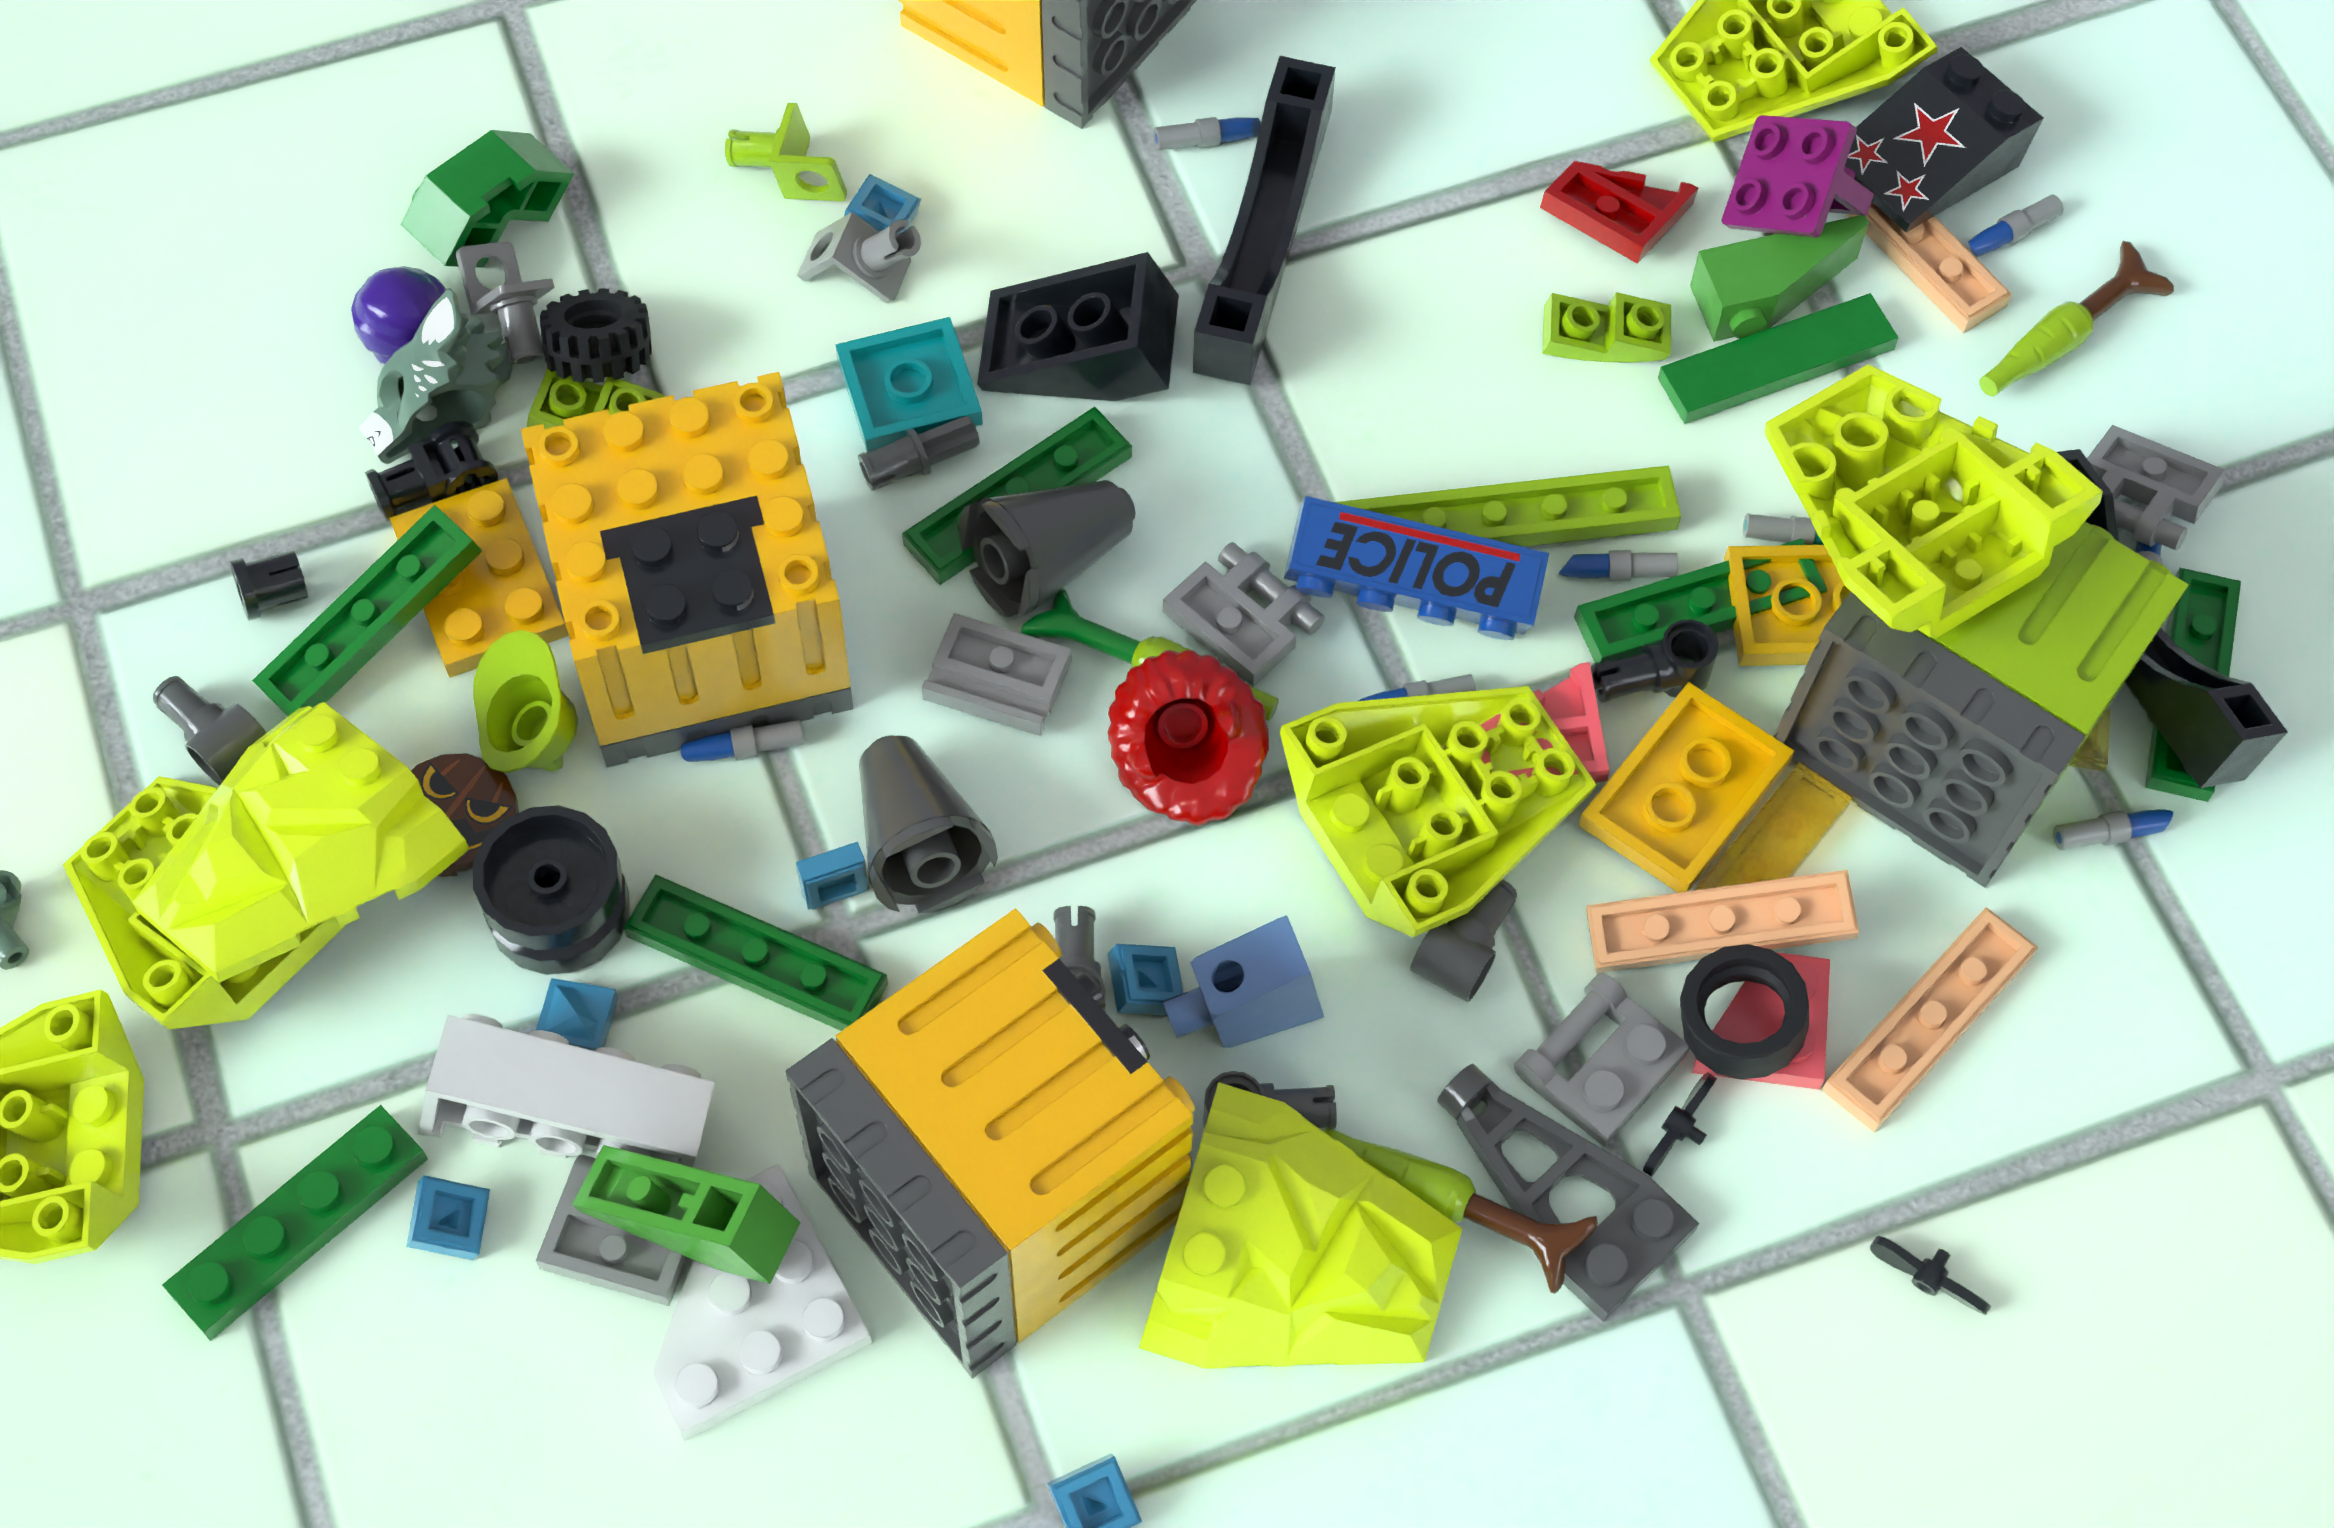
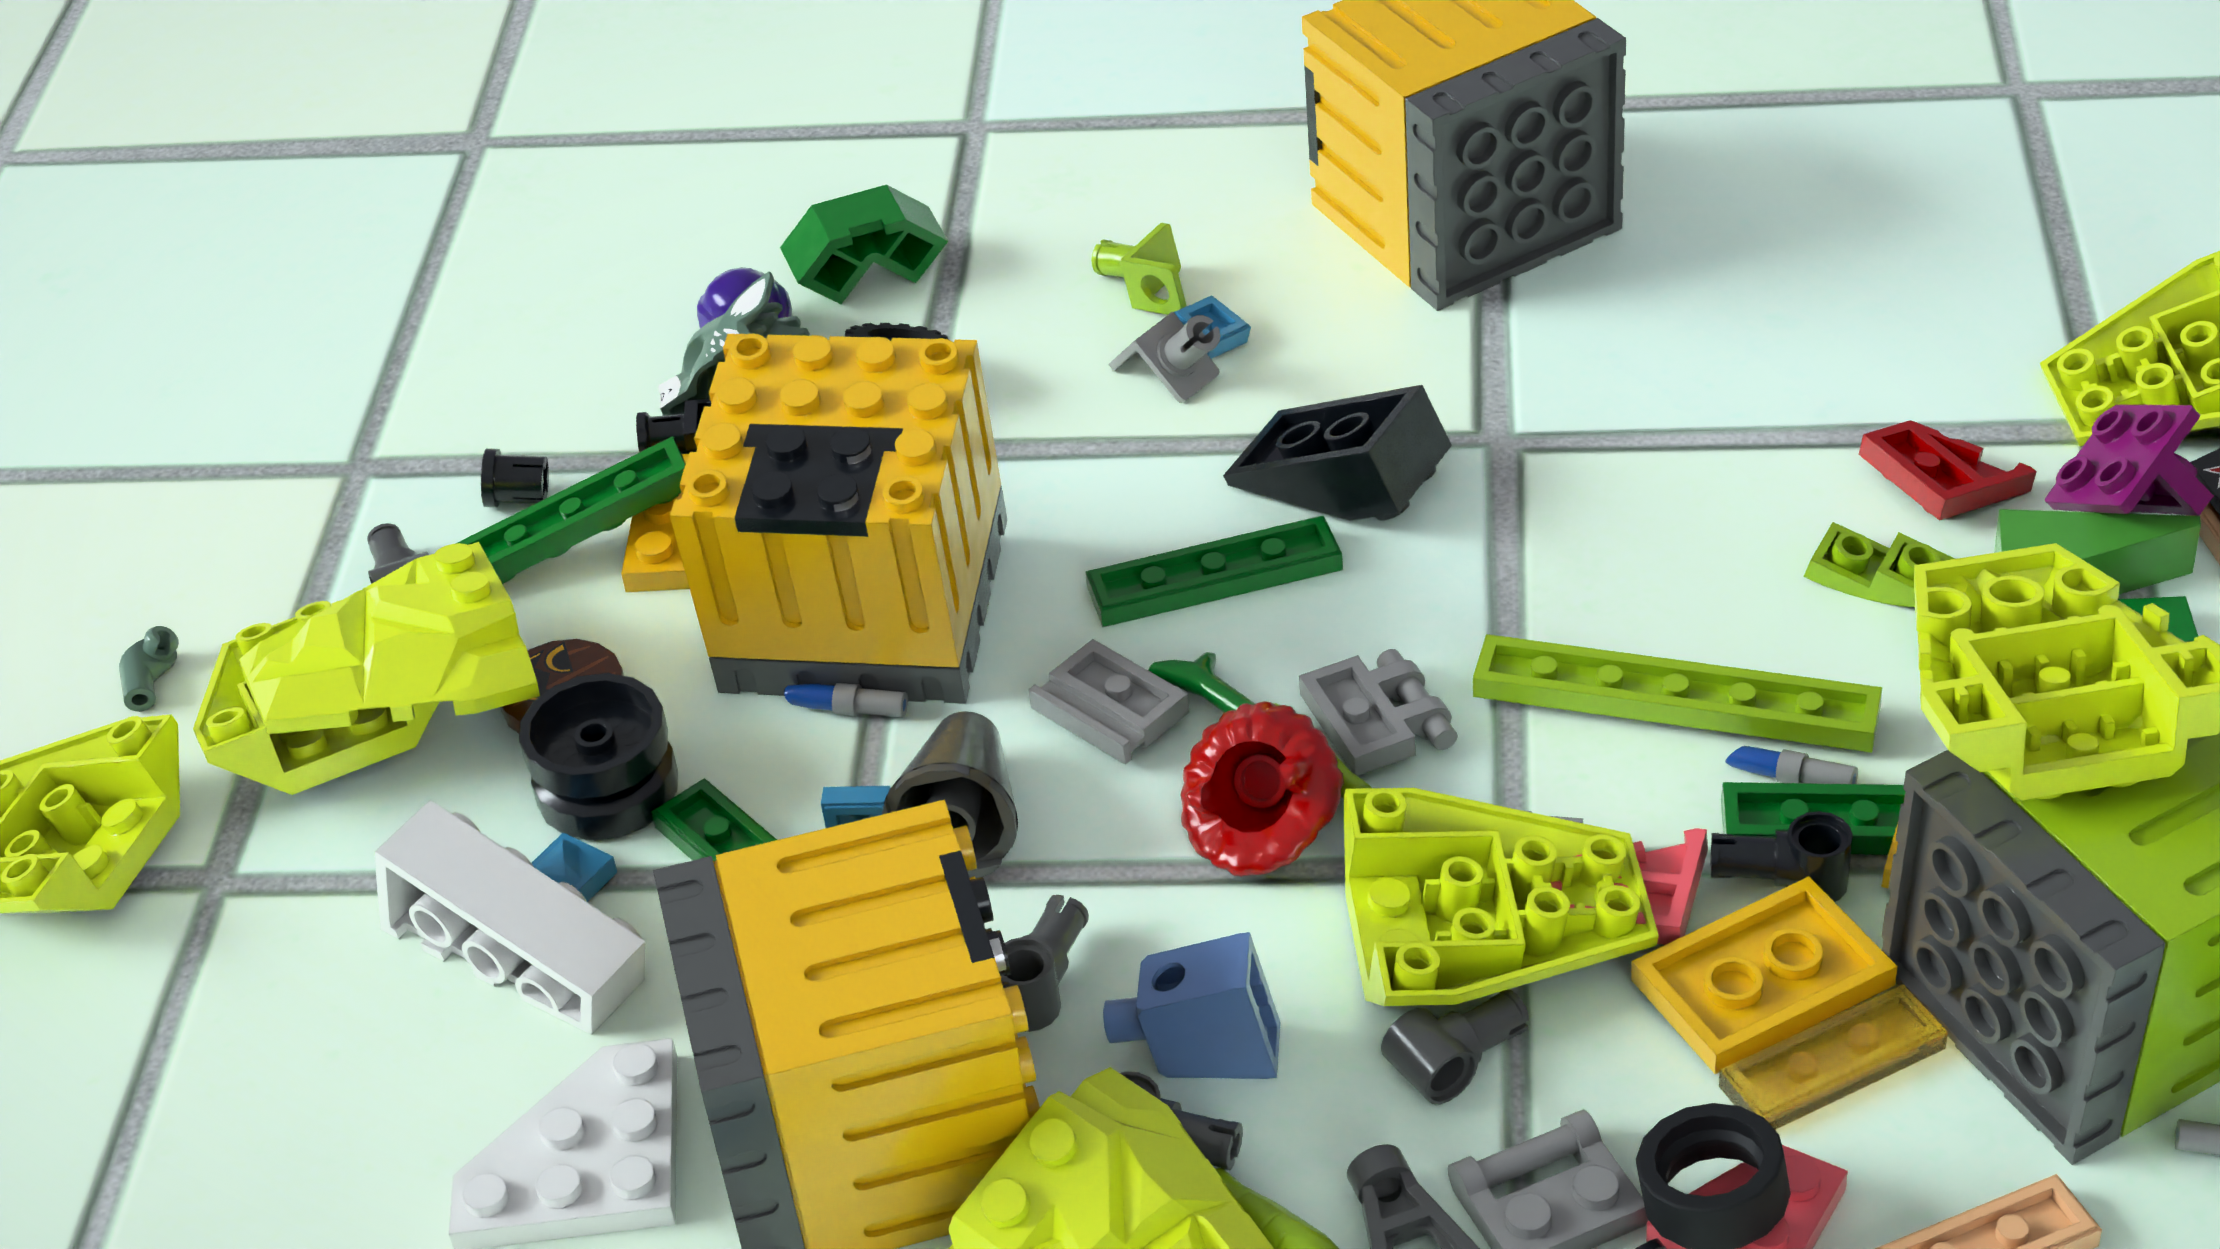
camera: 30 degrees right, 20 degrees down
green plate [162,1105,428,1341] -> none
dark azure tile [406,1175,490,1260] -> none
light grey bracket [456,241,555,365] -> none
lime piece [473,630,578,773] -> none
light grey plate [536,1154,688,1306] -> none
bright green slope [572,1145,801,1284] -> none
teal tile [835,317,983,452] -> none
dark grey axle [858,417,980,491] -> none
dark grey cone [959,480,1136,618] -> none
dark azure tile [1107,943,1184,1016] -> none
light grey piece [1154,117,1261,150] -> none
black arch [1193,56,1336,385] -> none
blue brick [1283,496,1550,640] -> none
light nougat tile [1586,870,1859,974] -> none

